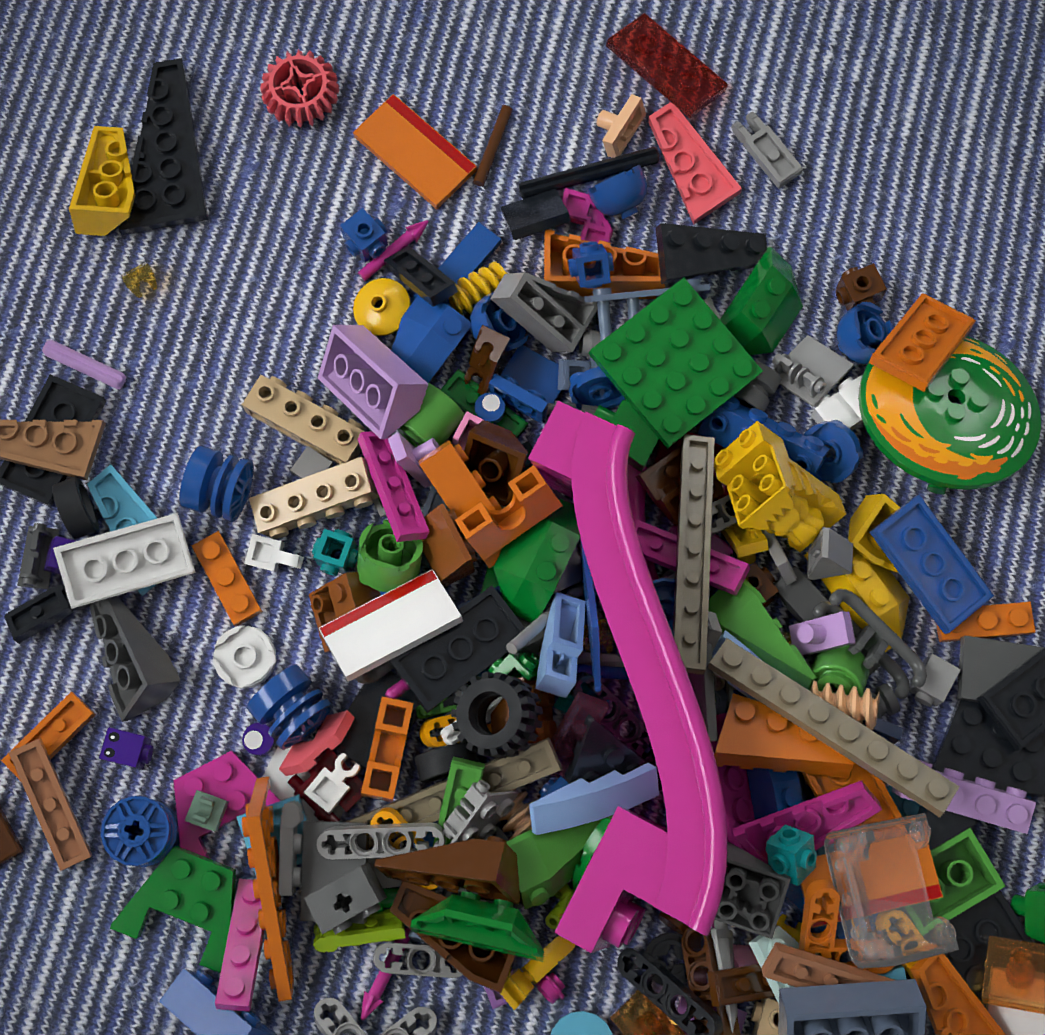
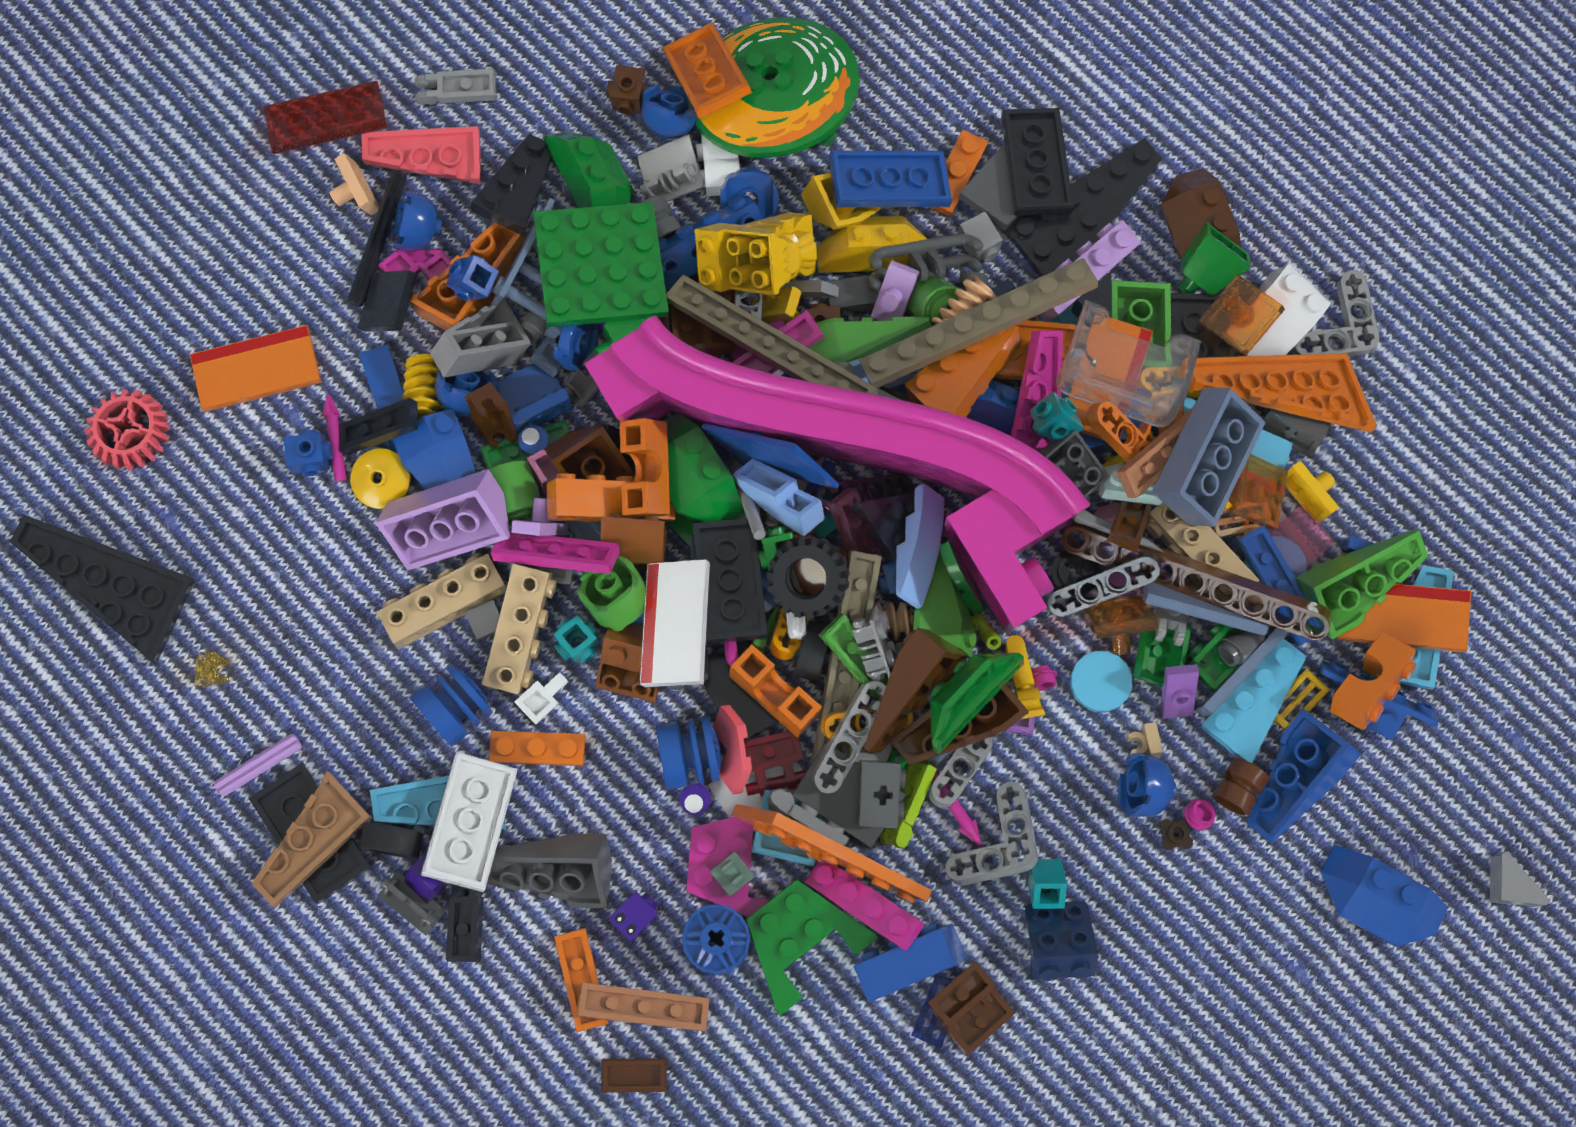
camera: 65 degrees left, 0 degrees up
yellow wedge [69,126,135,236] -> none
white tile [213,626,276,689] -> none
white plate [304,753,361,814] -> none
reddish brown bar [473,105,513,187] -> none
reddish brown tile [658,911,690,935] -> none
light grey slope [807,527,853,580] -> none

